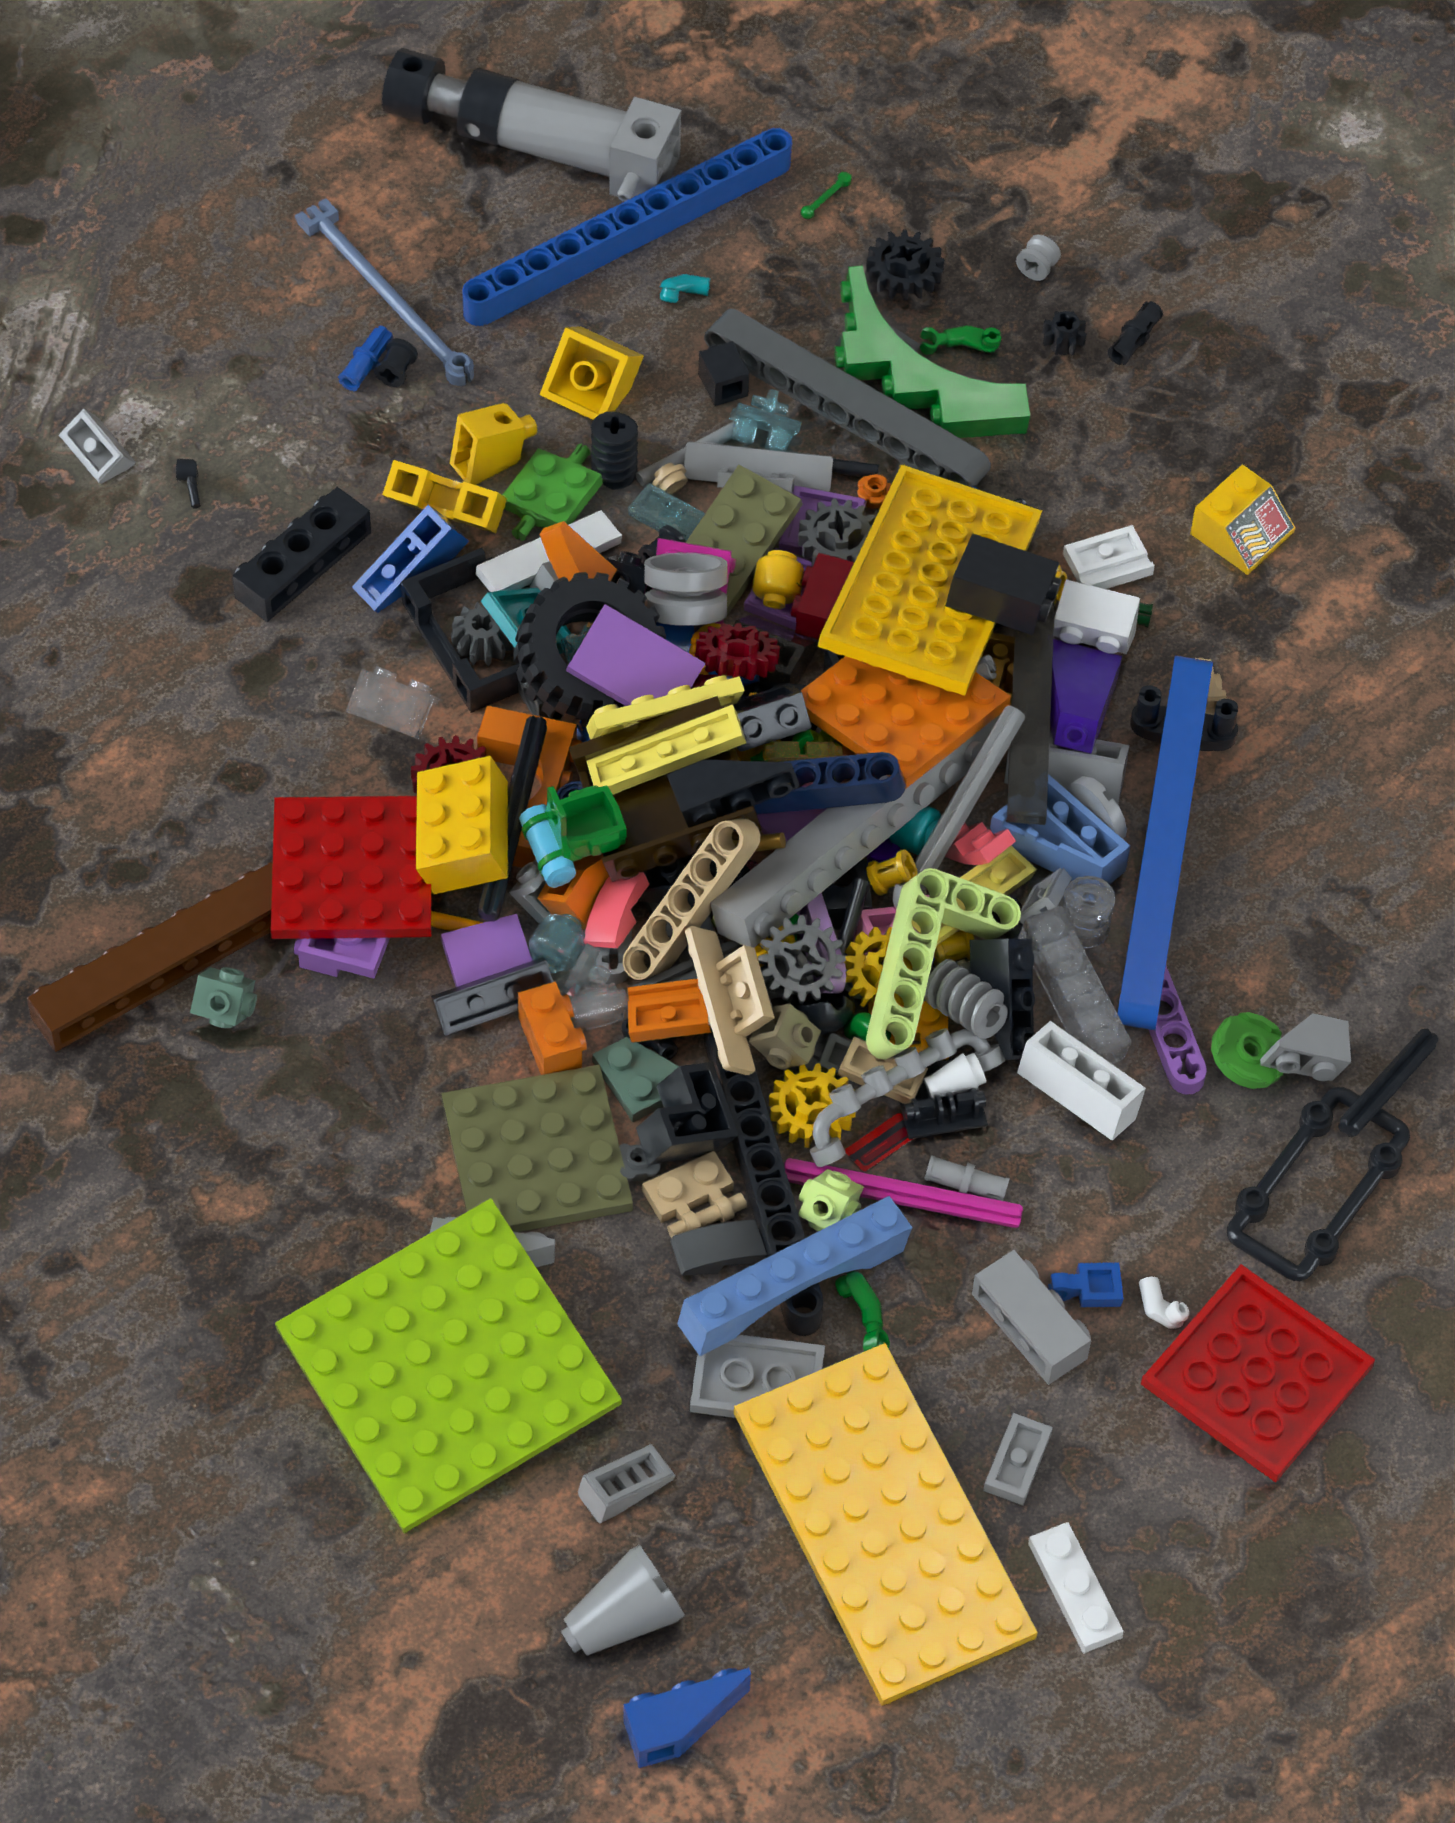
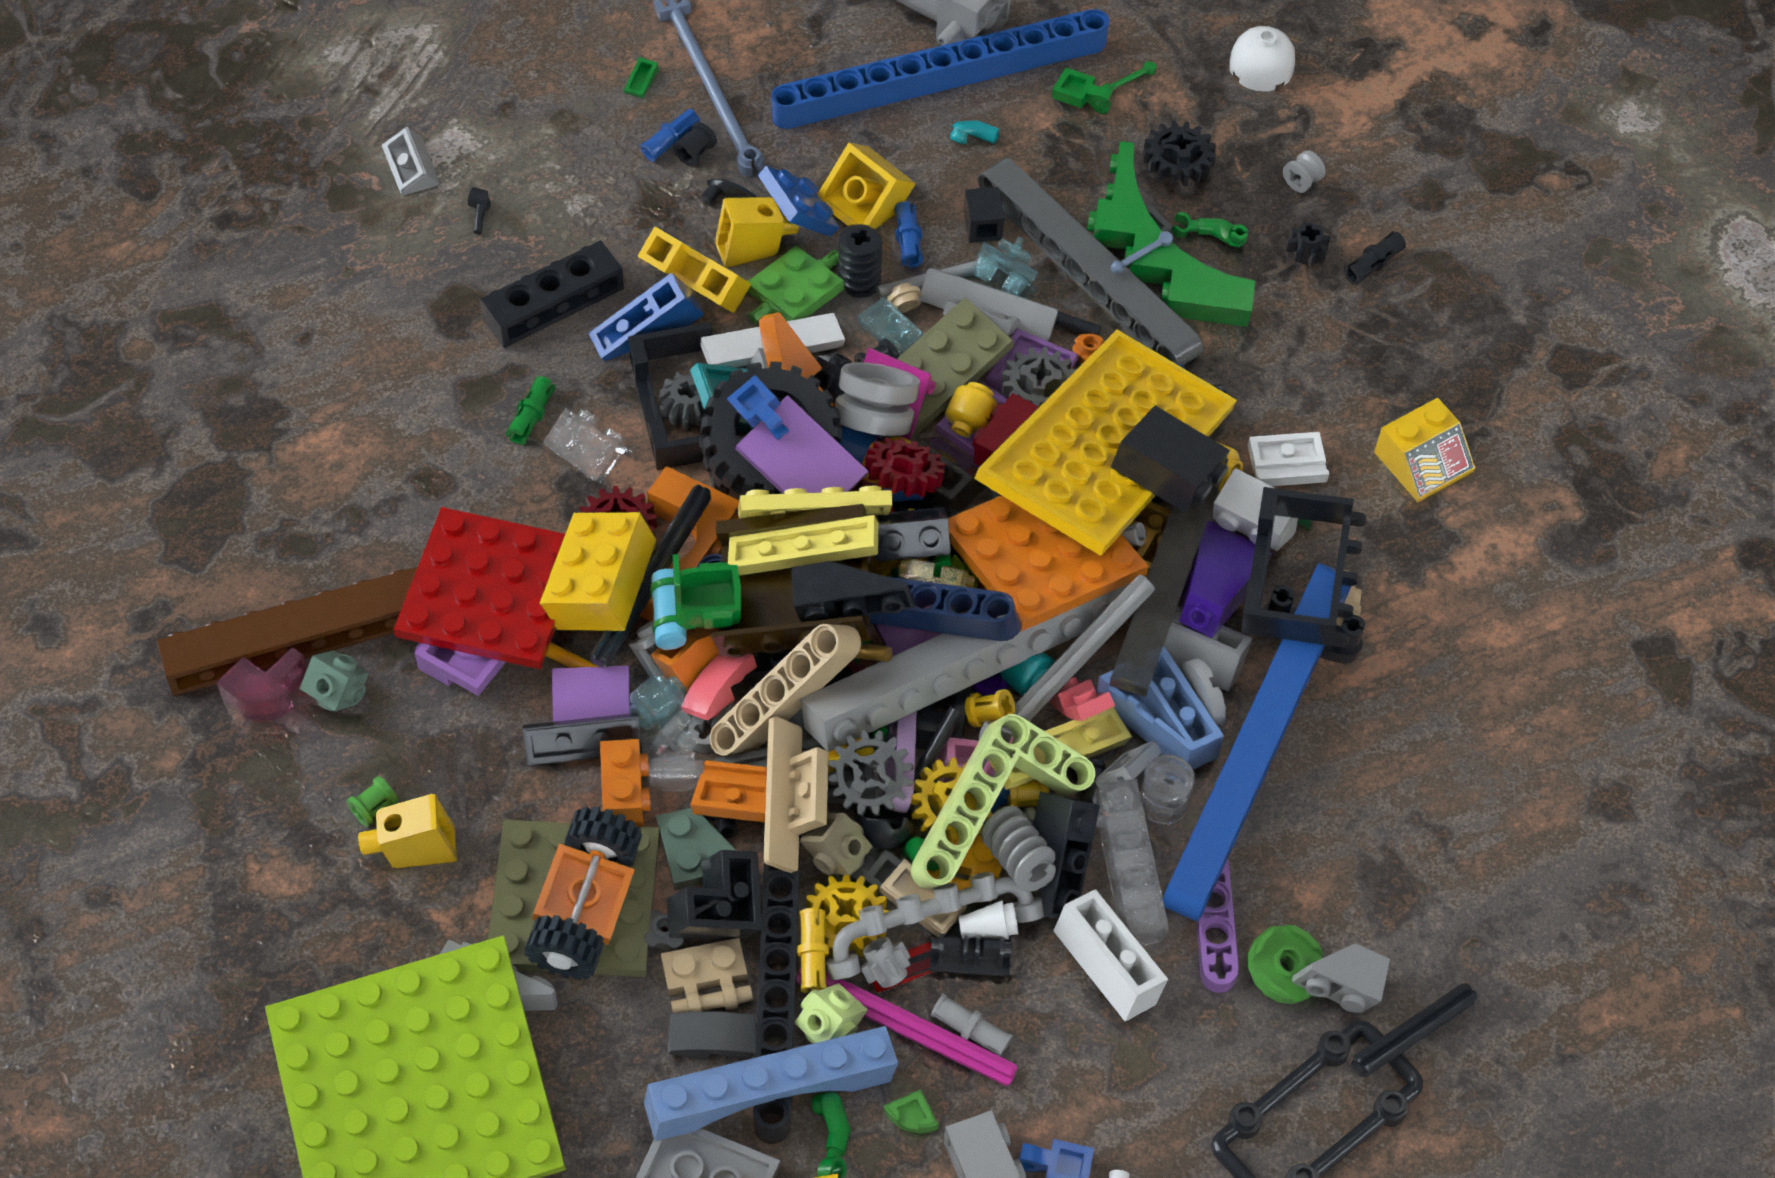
camera: 15 degrees right, 0 degrees up
none -> clear pink brick [216,647,307,721]
none -> bright green bush [346,776,399,827]
none -> yellow torso [358,794,457,868]
none -> green pin [505,376,556,445]
none -> plate [524,807,642,980]
none -> green piece [624,57,659,99]
none -> black bar [700,179,759,206]
none -> blue plate [727,375,789,440]
none -> blue plate [758,165,840,237]
none -> yellow pin [797,908,829,993]
none -> light grey gear [860,937,911,988]
none -> bright green tile [883,1089,939,1133]
none -> blue pin [894,201,923,268]
none -> green plate [1052,68,1113,114]
none -> sand blue hinge [1110,231,1173,274]
none -> white cylinder [1229,26,1295,92]
none -> black hinge [1241,487,1366,647]

